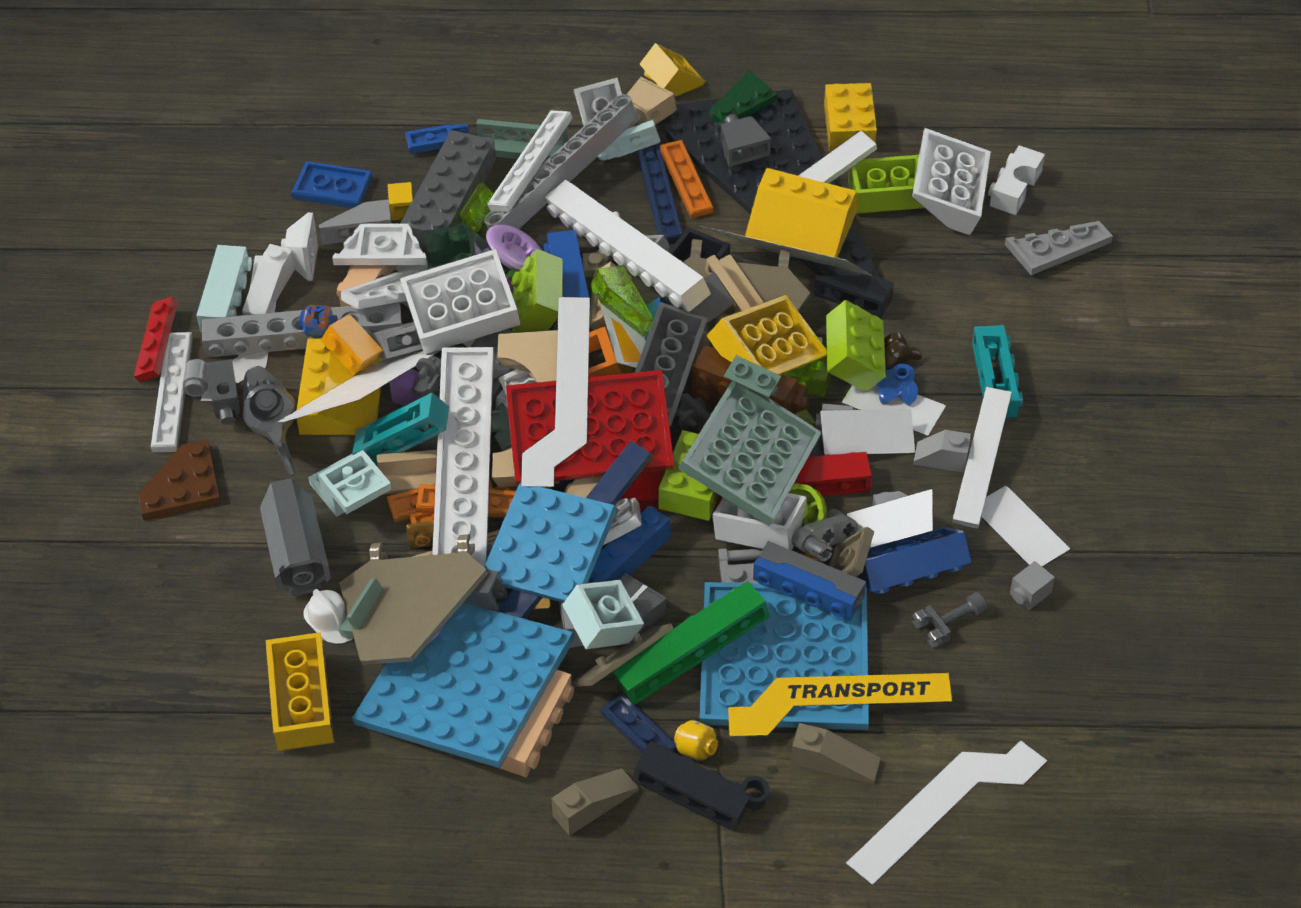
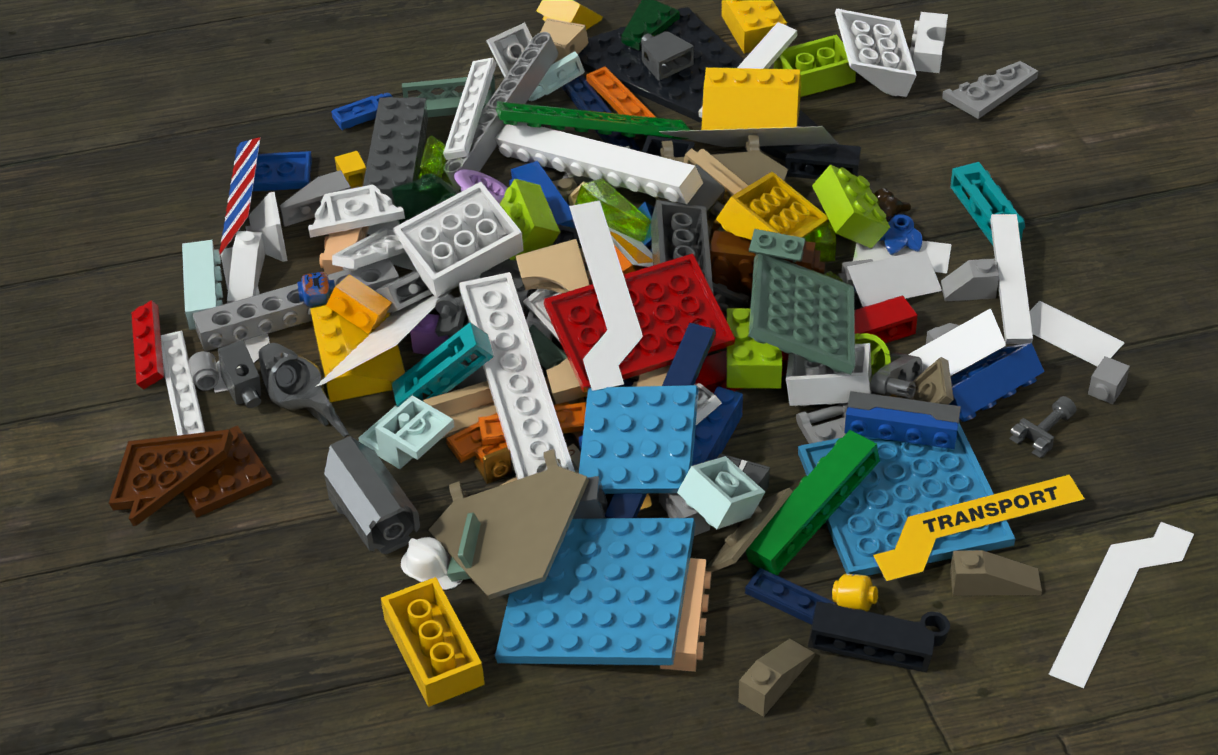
camera: 15 degrees left, 5 degrees down
none -> reddish brown wing [109,429,233,526]
none -> sticker [220,137,260,255]
none -> green plate [496,101,690,140]

